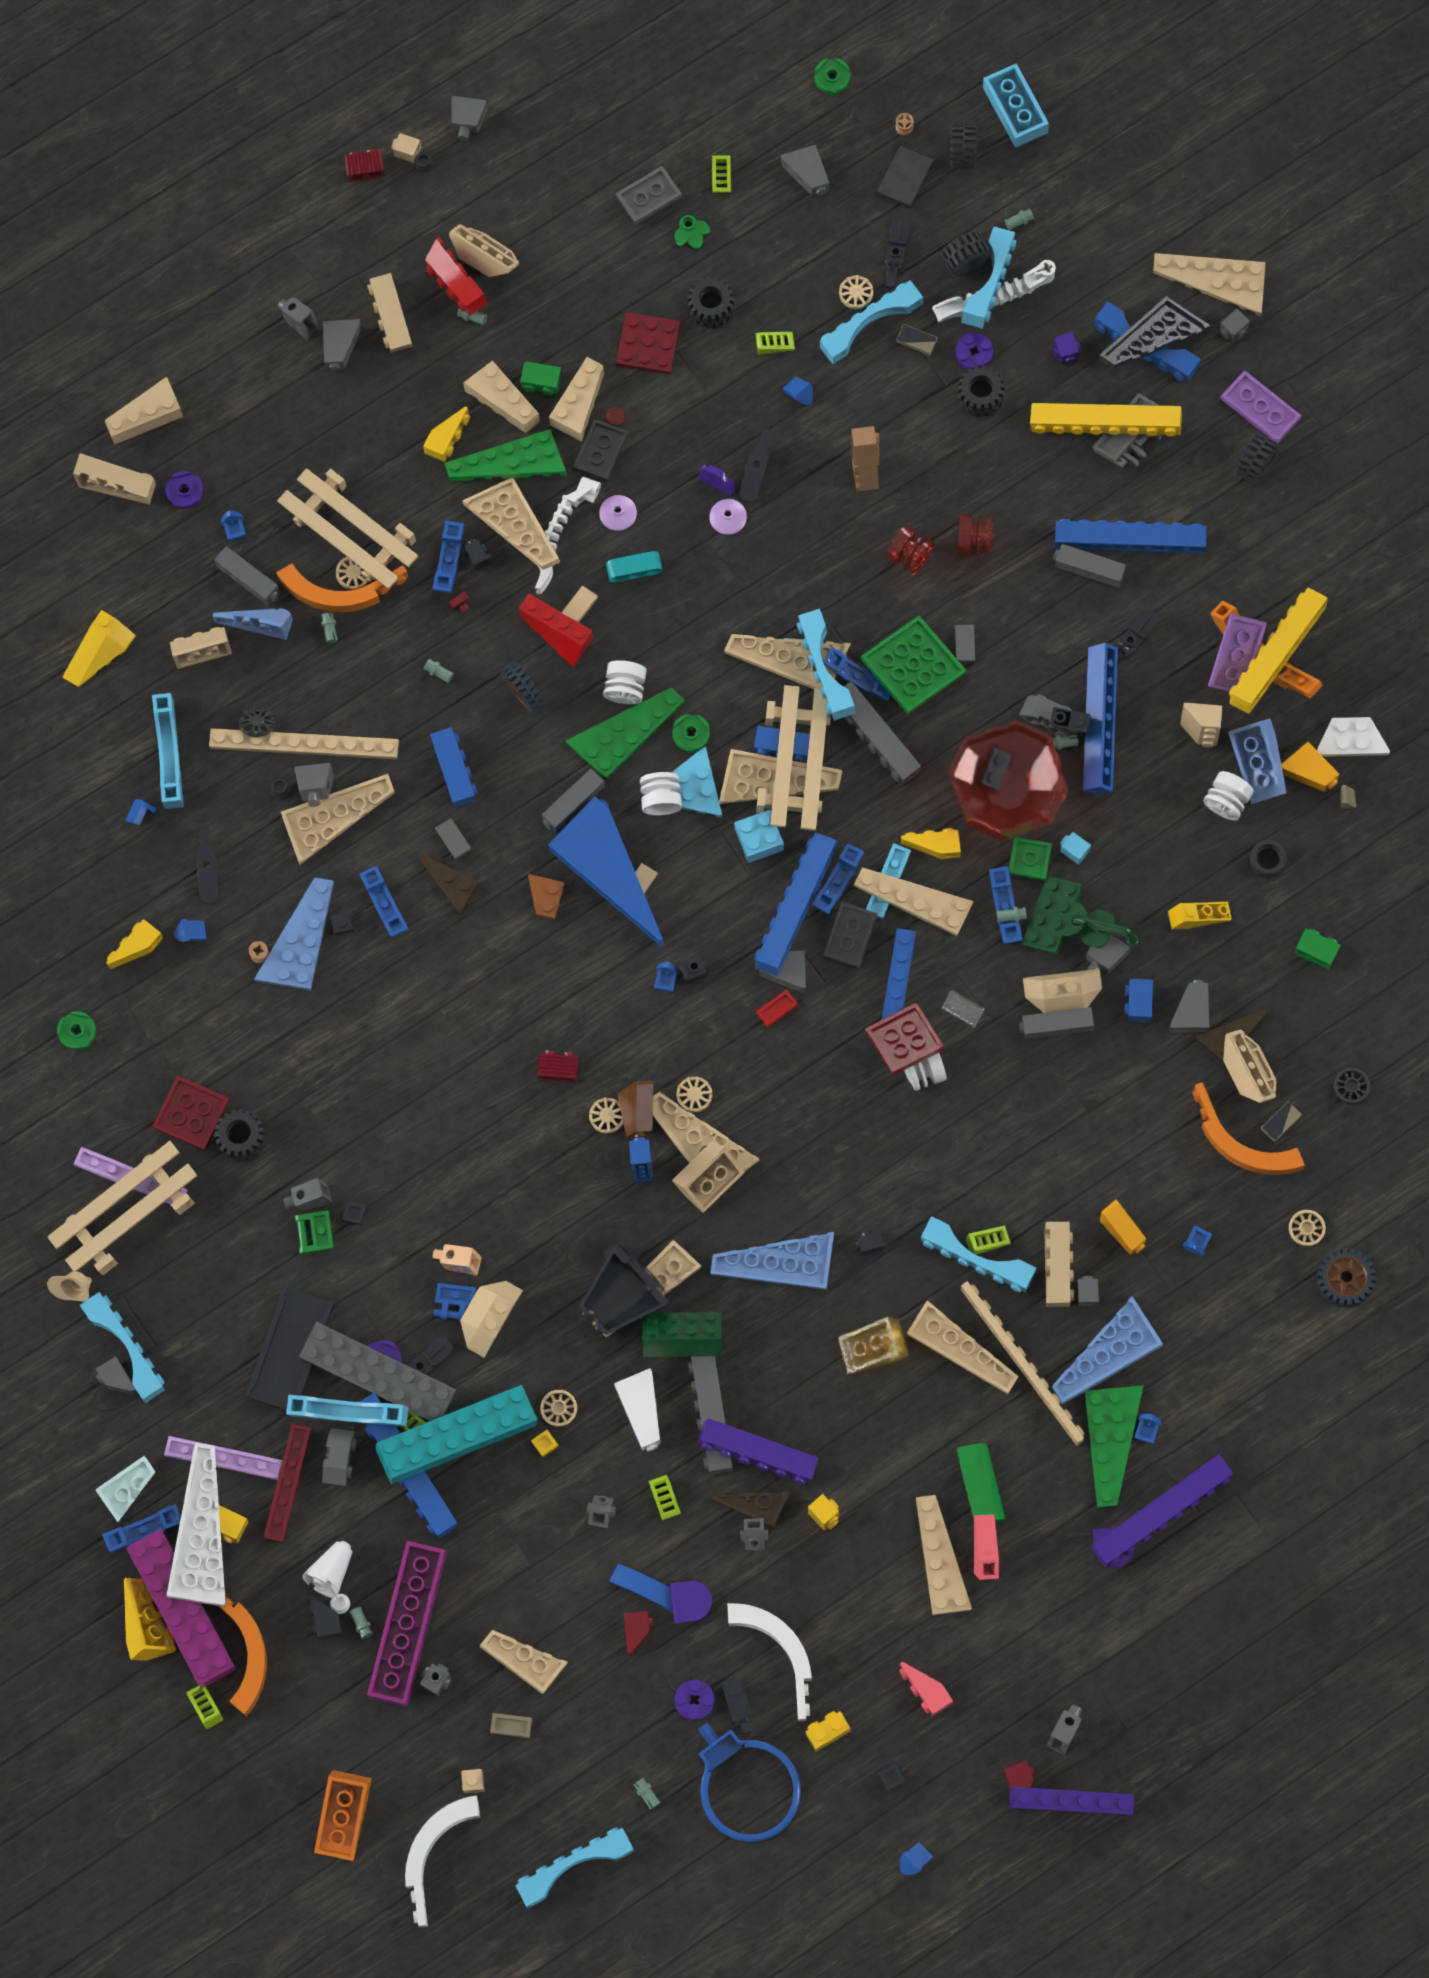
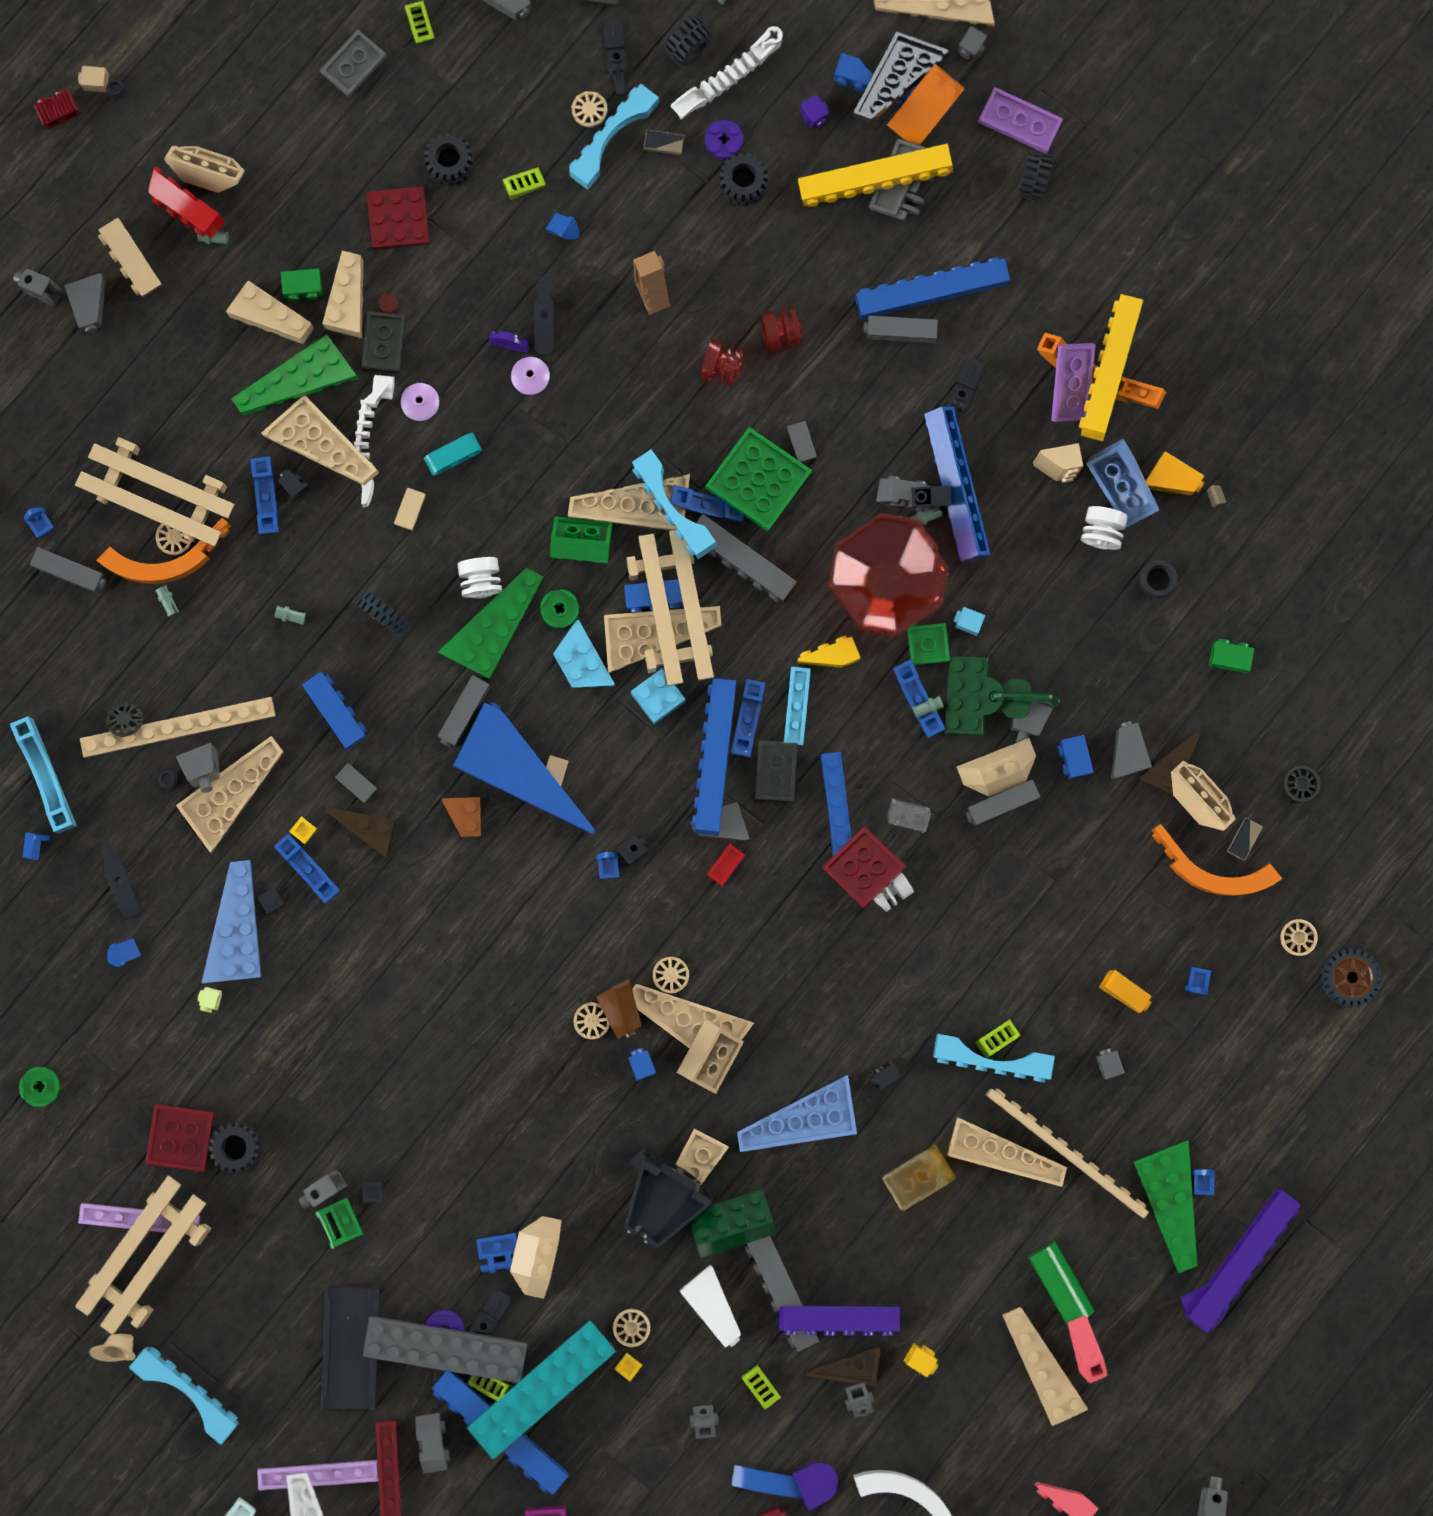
camera: 30 degrees left, 10 degrees up
dark grey slope [96,1357,138,1395] -> none
yellow slope [106,919,163,969] -> none
tan slope [170,627,232,669] -> none
medium blue wedge [213,609,293,640] -> none
medium nougat wheel [249,941,269,963] -> none
medium azure arch [286,1395,409,1427] -> none
yellow slope [423,407,470,462] -> none
light nougat torso [433,1244,482,1276] -> none
dark red tile [448,591,469,613] -> none
dark grey torso [452,96,487,141] -> none
red wedge [519,594,593,668] -> none
dark red brick [537,1050,579,1083] -> none
white wheel [640,772,682,815] -> none
green plate [675,215,710,249] -> none
tan wing [854,868,973,936] -> none
medium azure arch [961,227,1017,329] -> none
black plate [979,747,1012,790] -> none
tan wedge [1045,1222,1074,1307] -> none
medium blue wing [1052,1296,1163,1405] -> none
yellow slope [1168,902,1232,929] -> none
white wing [1317,717,1390,757] -> none
none -> yellowish green plate [198,987,222,1013]
none -> yellow plate [289,817,317,844]
none -> green slope [550,516,612,563]
none -> orange slope [887,64,964,145]

